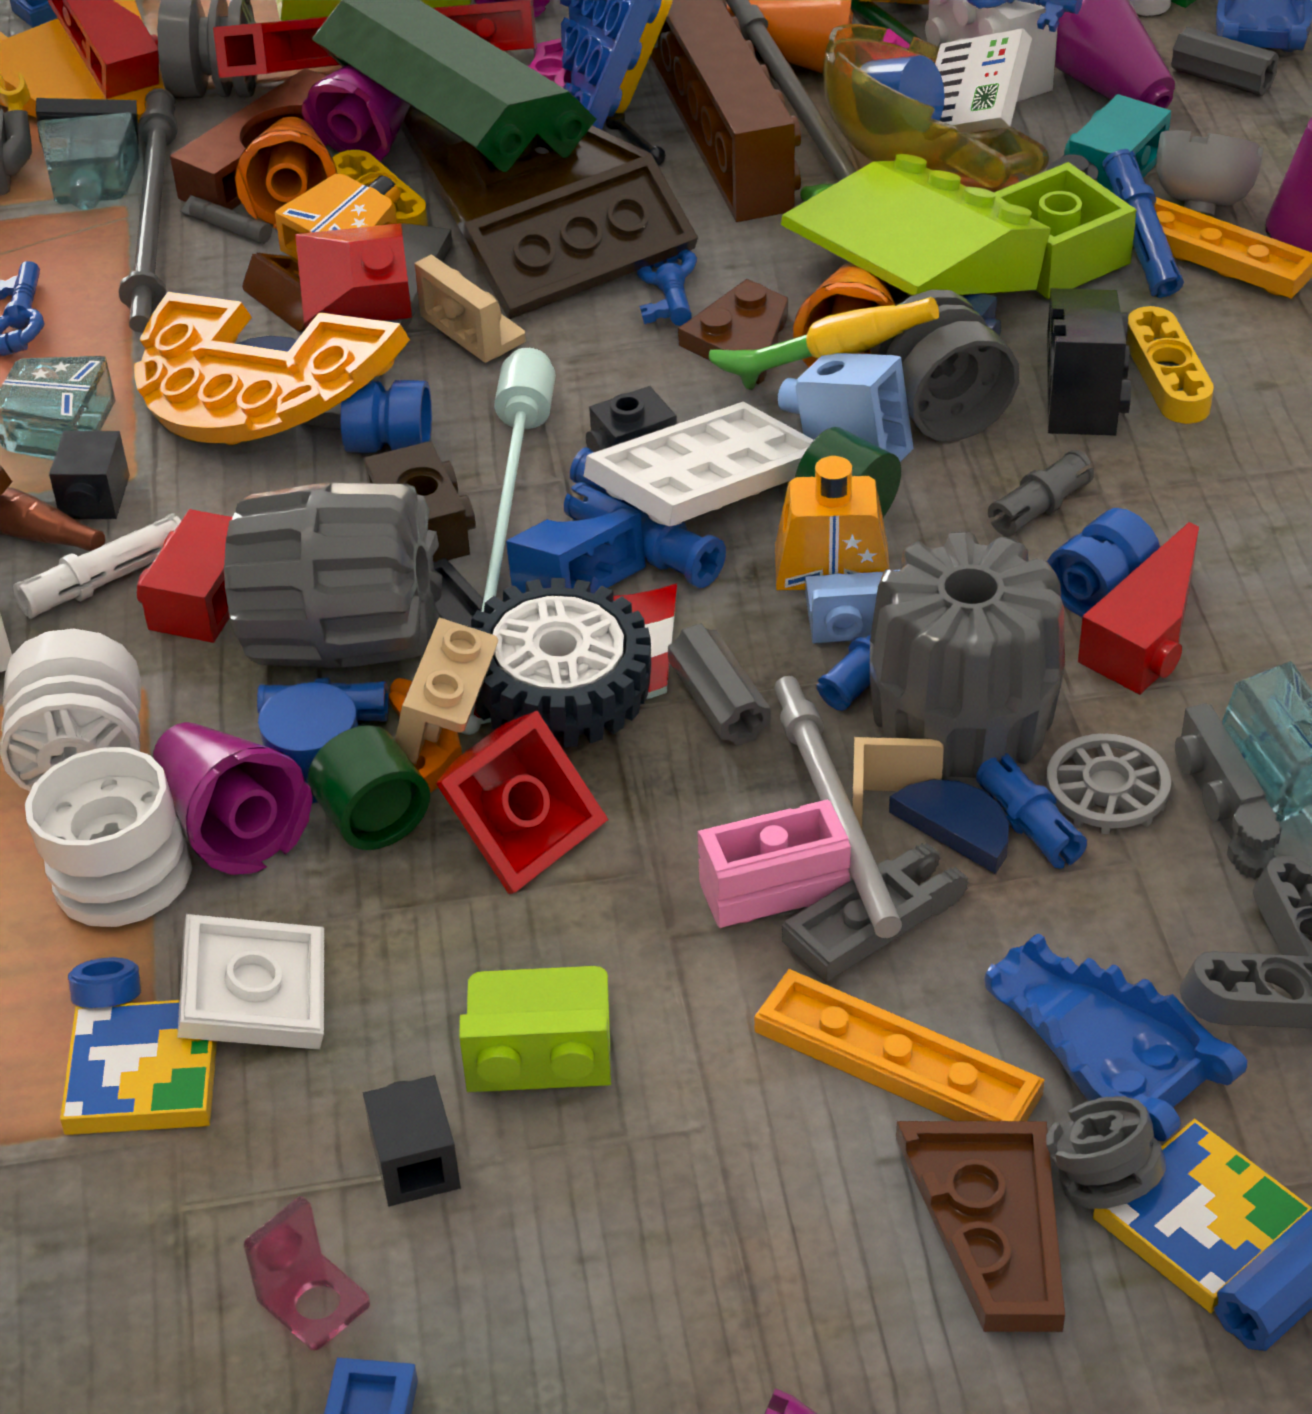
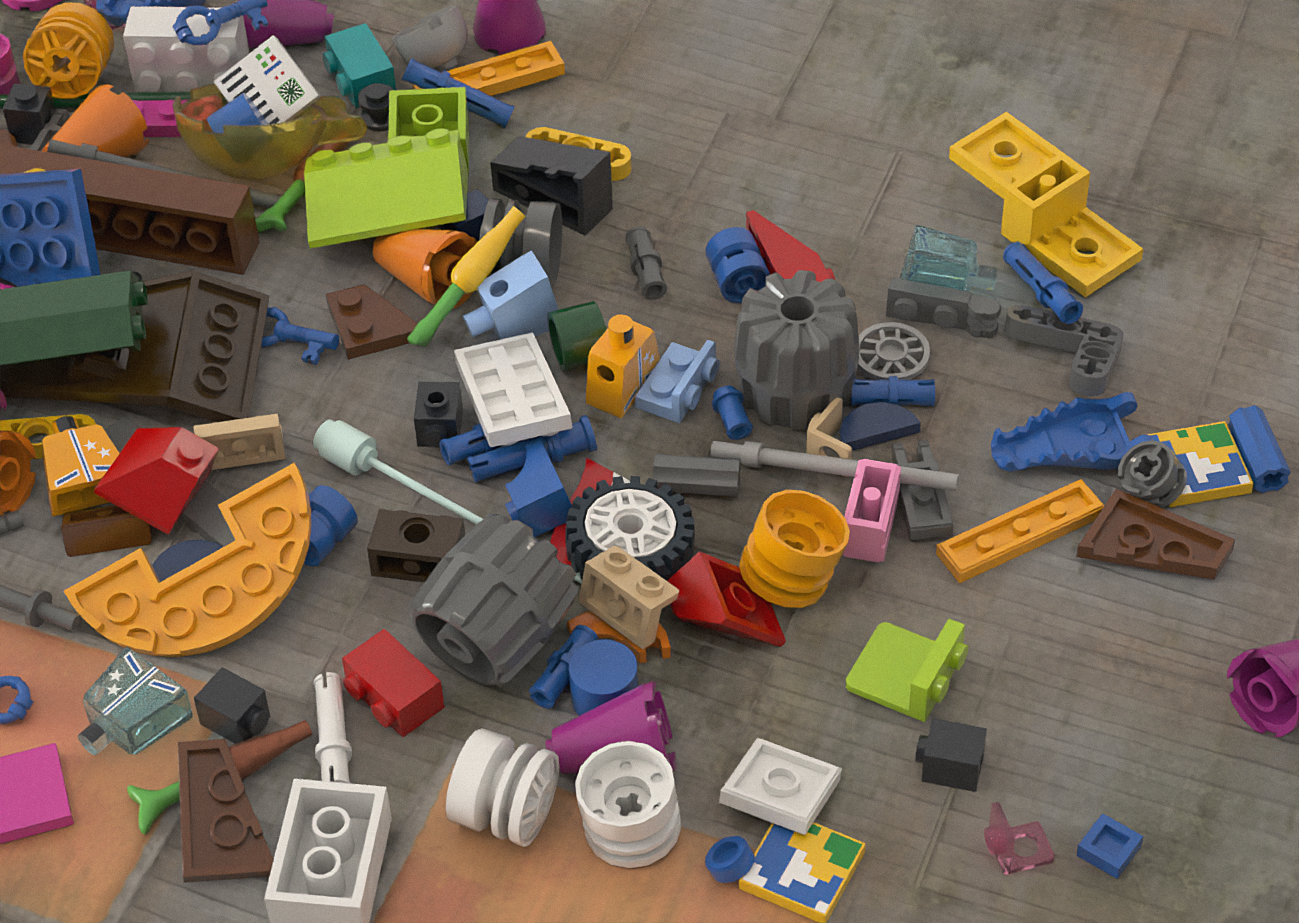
camera: 60 degrees left, 5 degrees up
dark green piece [307,726,430,850] -> none
none -> light orange wheel [739,490,850,608]

